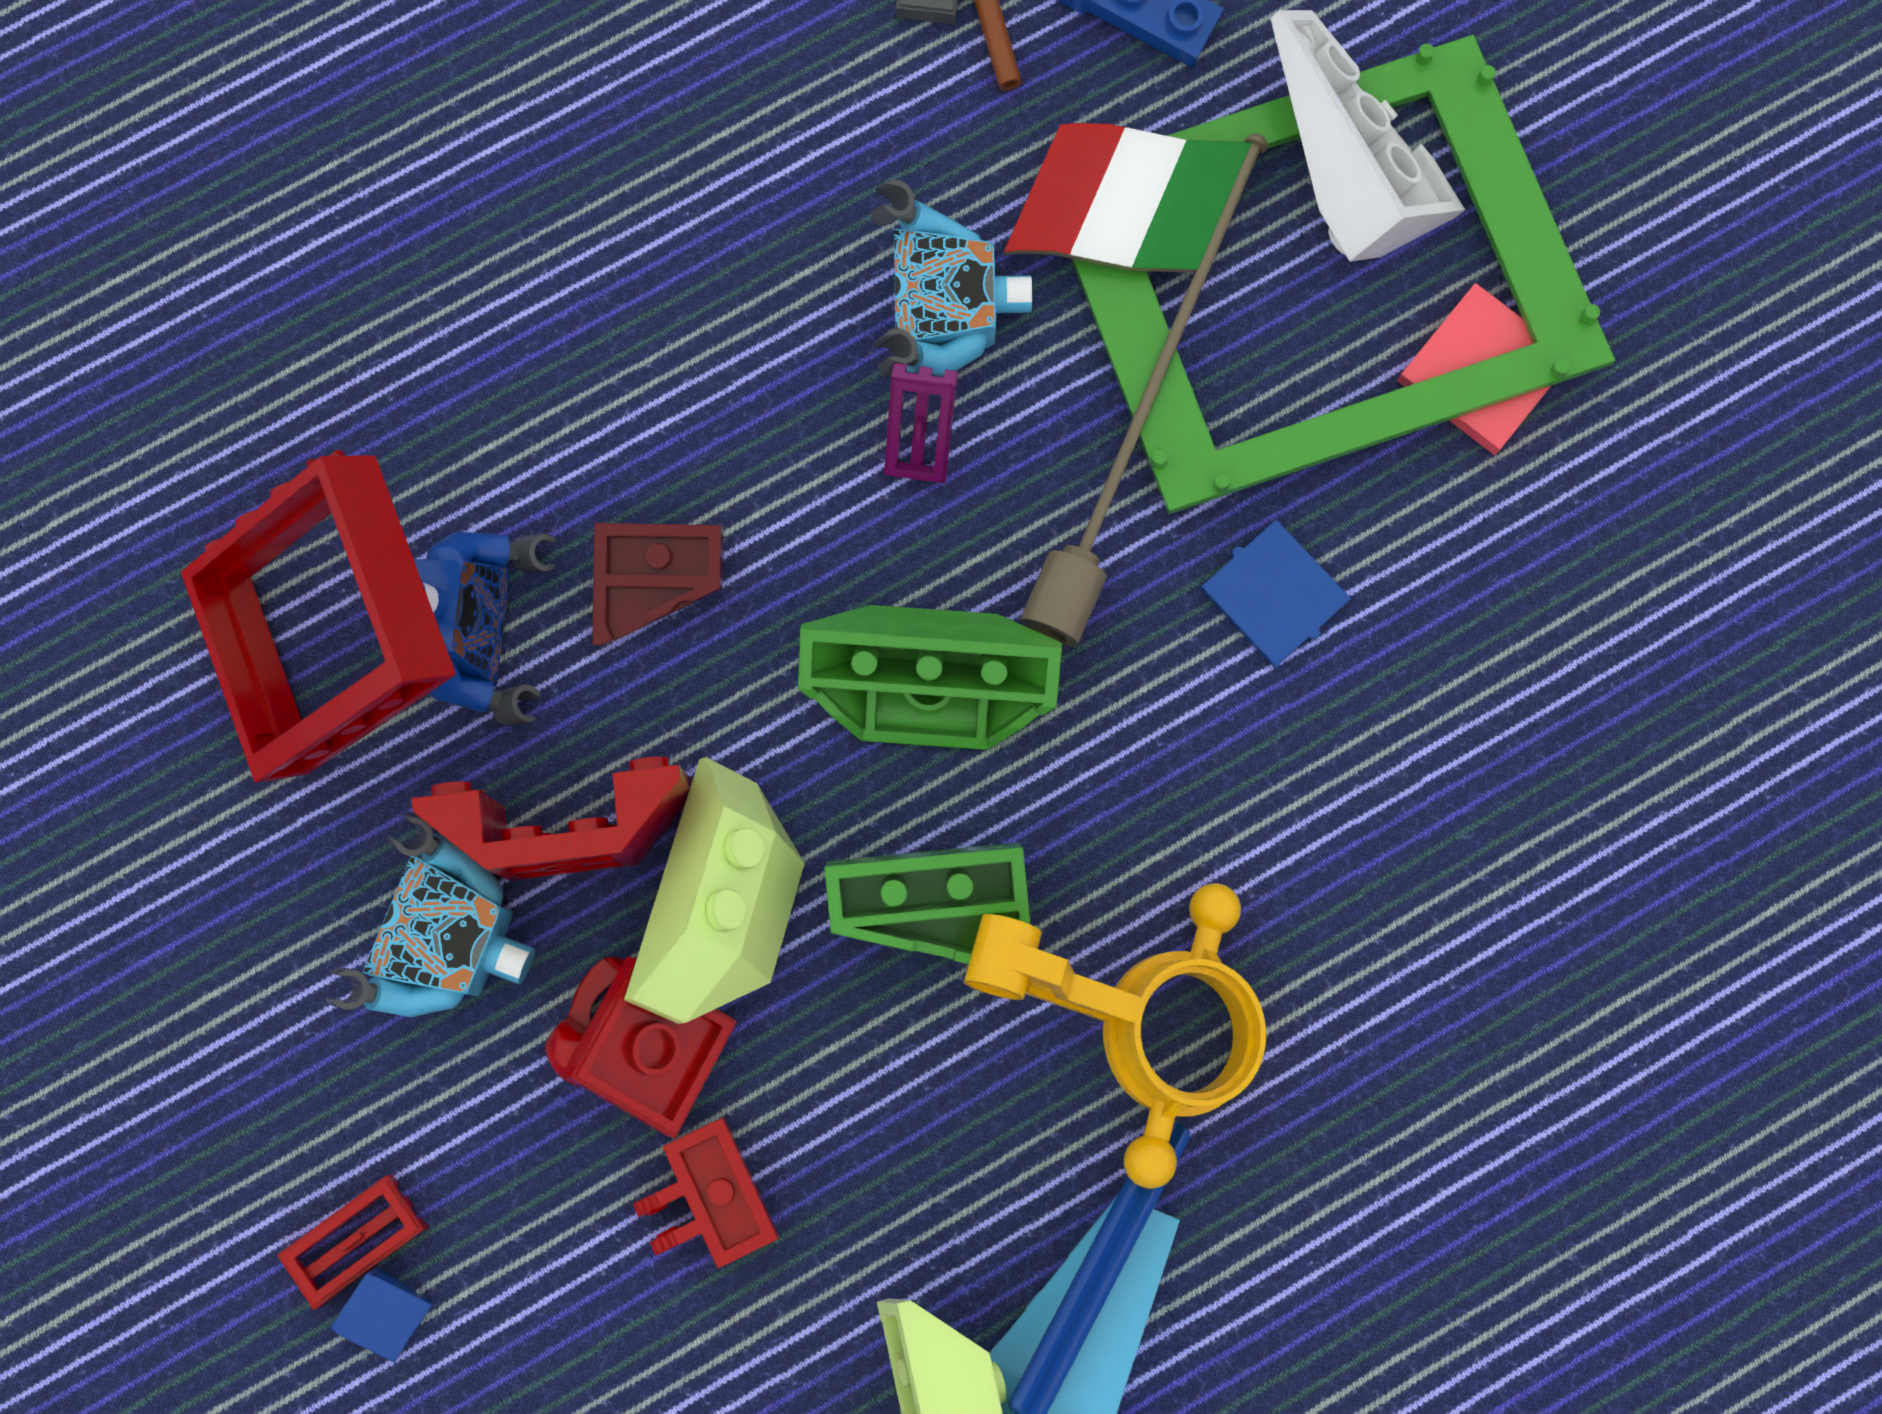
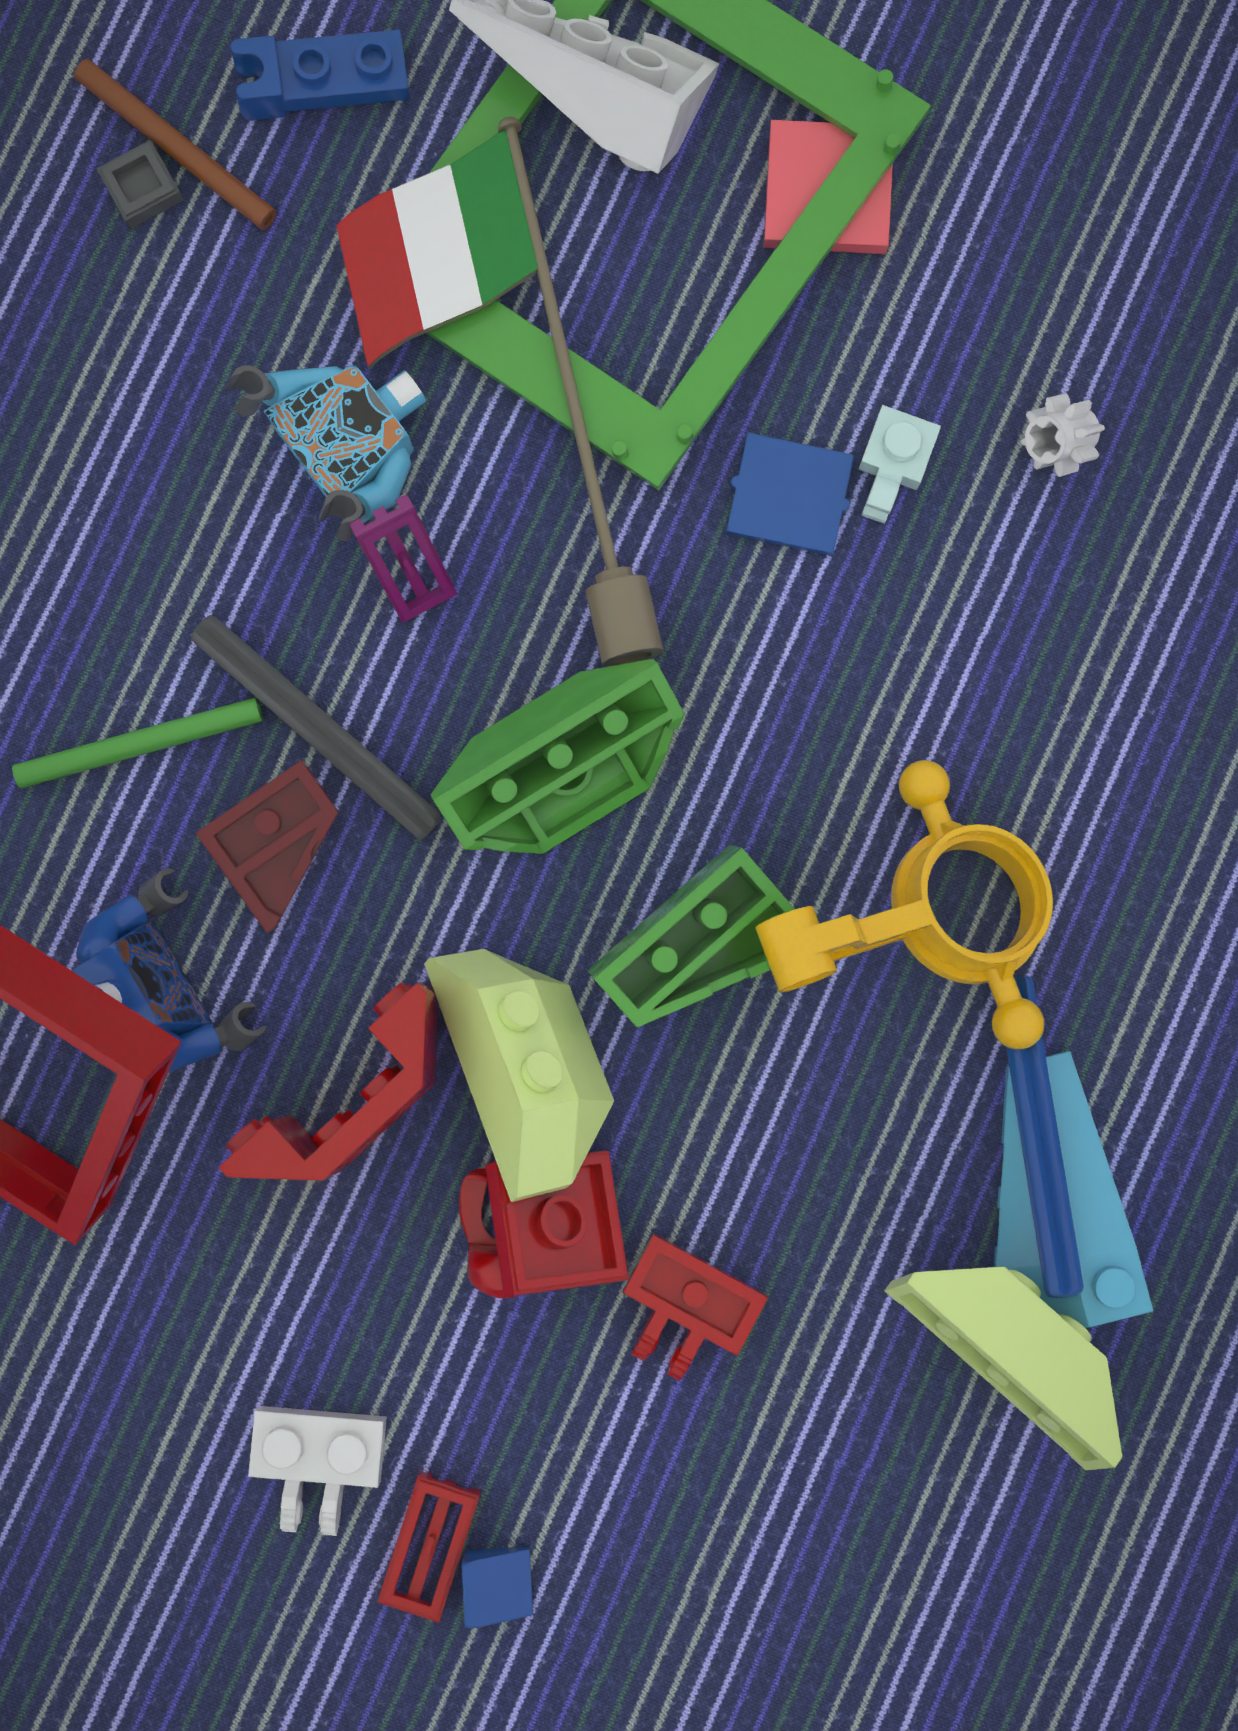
camera: 30 degrees left, 5 degrees up
torso [325,812,535,1017] -> none
none -> bright green piece [12,697,264,789]
none -> dark grey axle [191,615,442,839]
none -> white hinge [248,1406,387,1536]
none -> light aqua plate [859,405,941,524]
none -> white gear [1021,393,1105,477]

